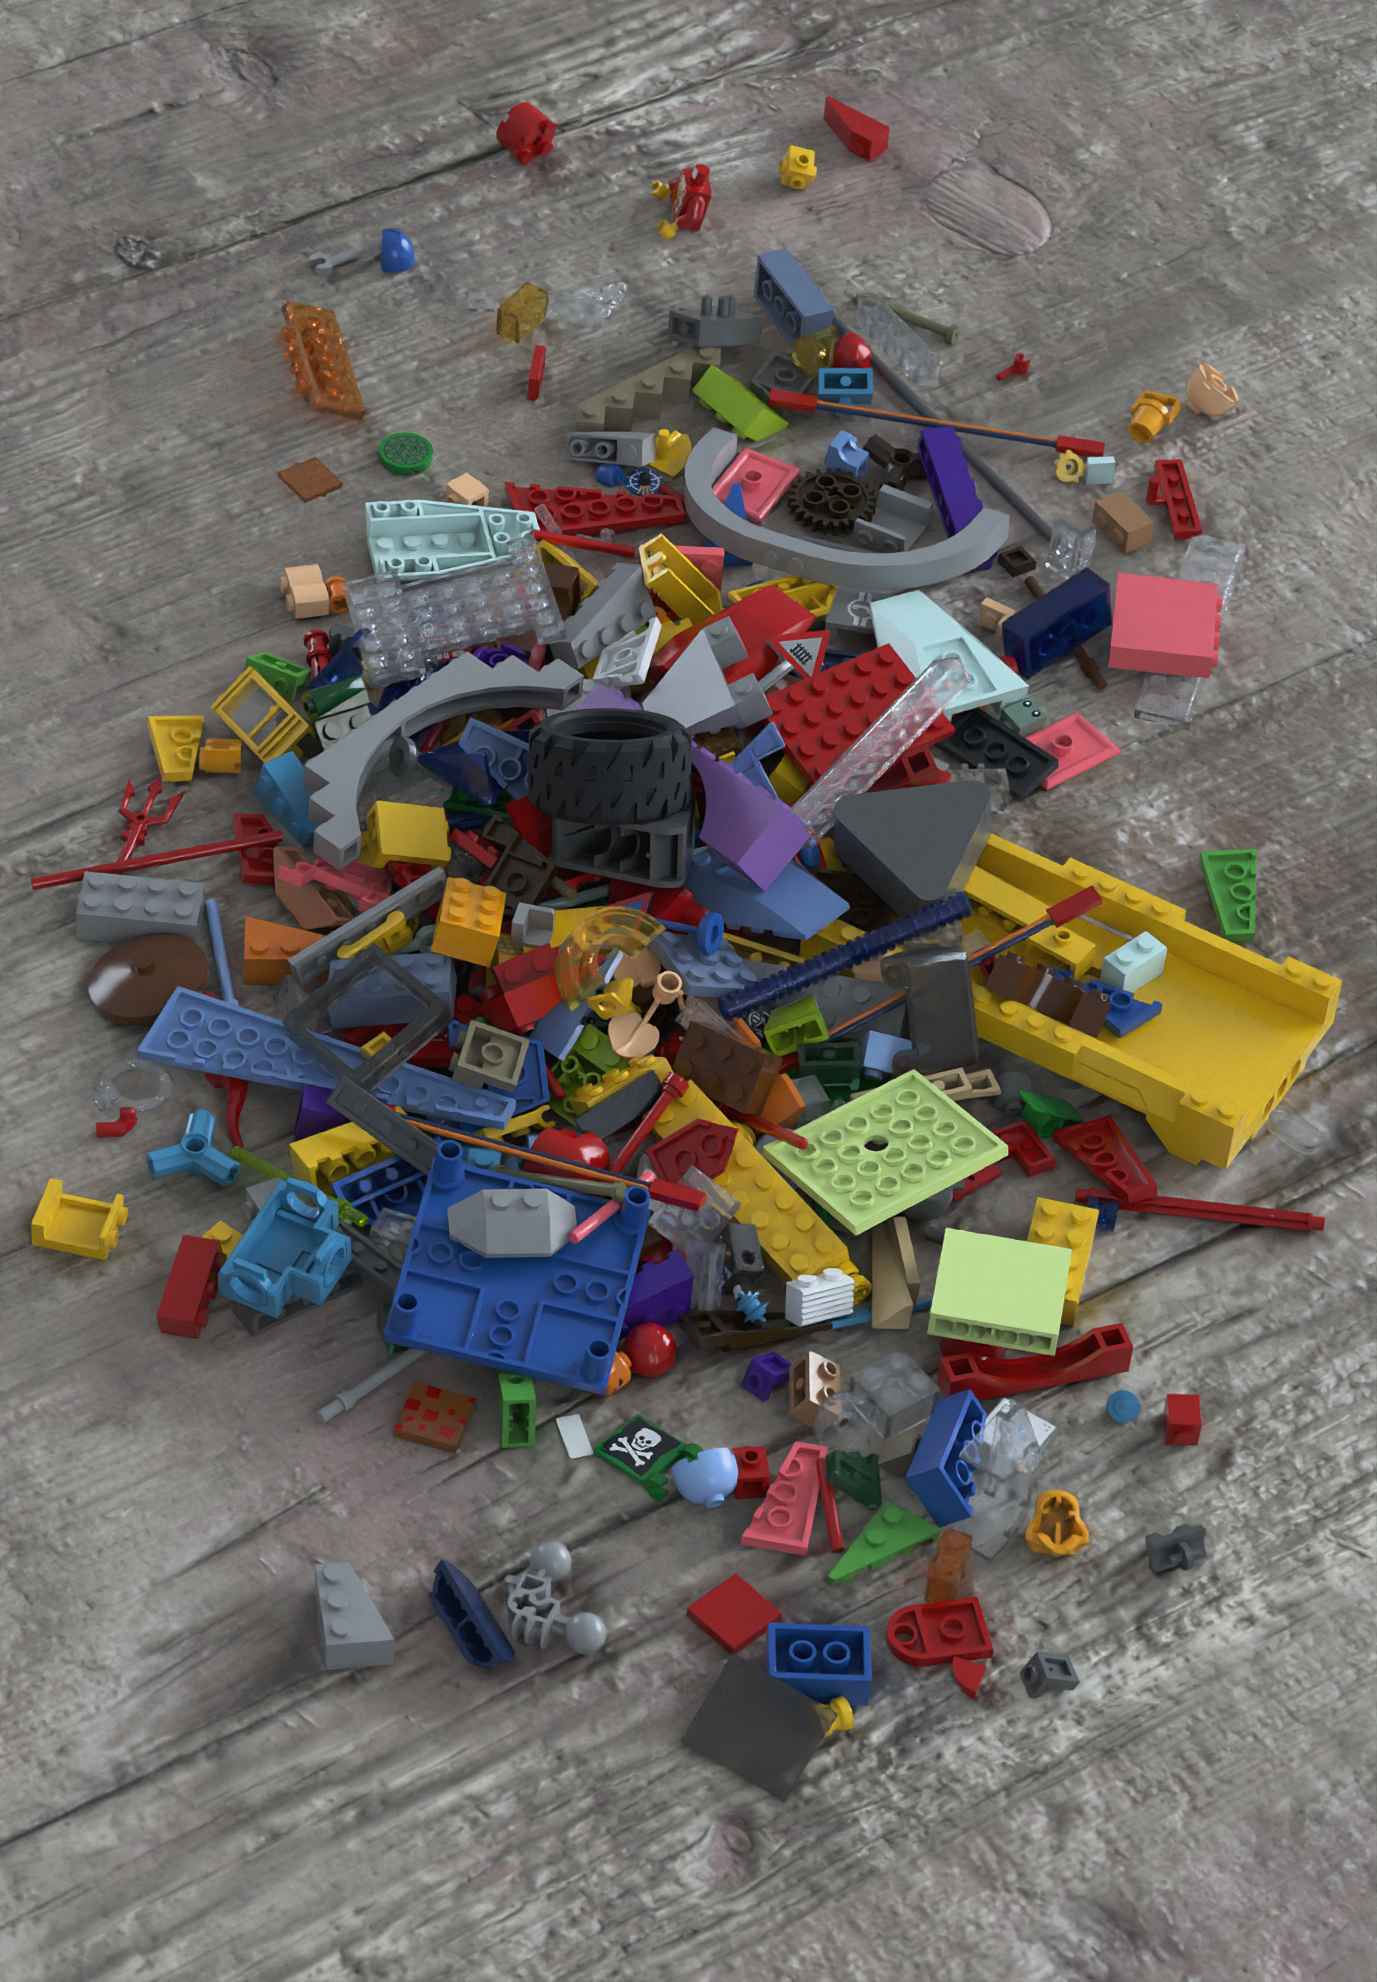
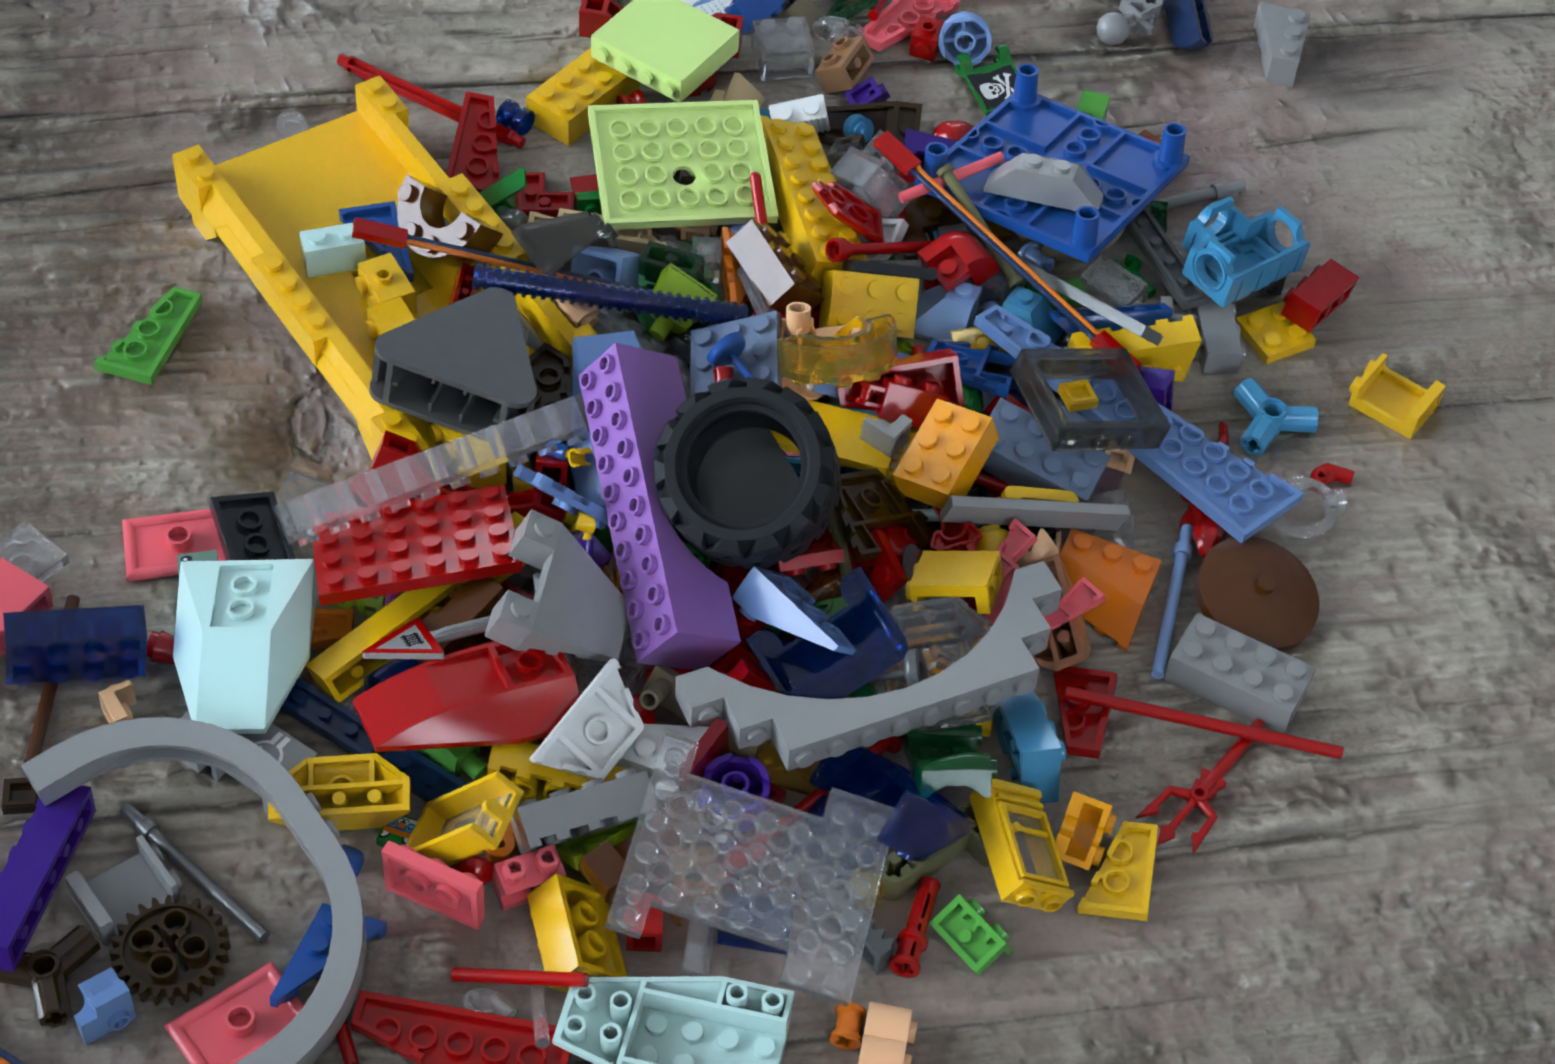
camera: 155 degrees left, 5 degrees up
clear neon green bar [231,1146,368,1226] -> none
dark tan plate [448,1020,530,1093] -> none

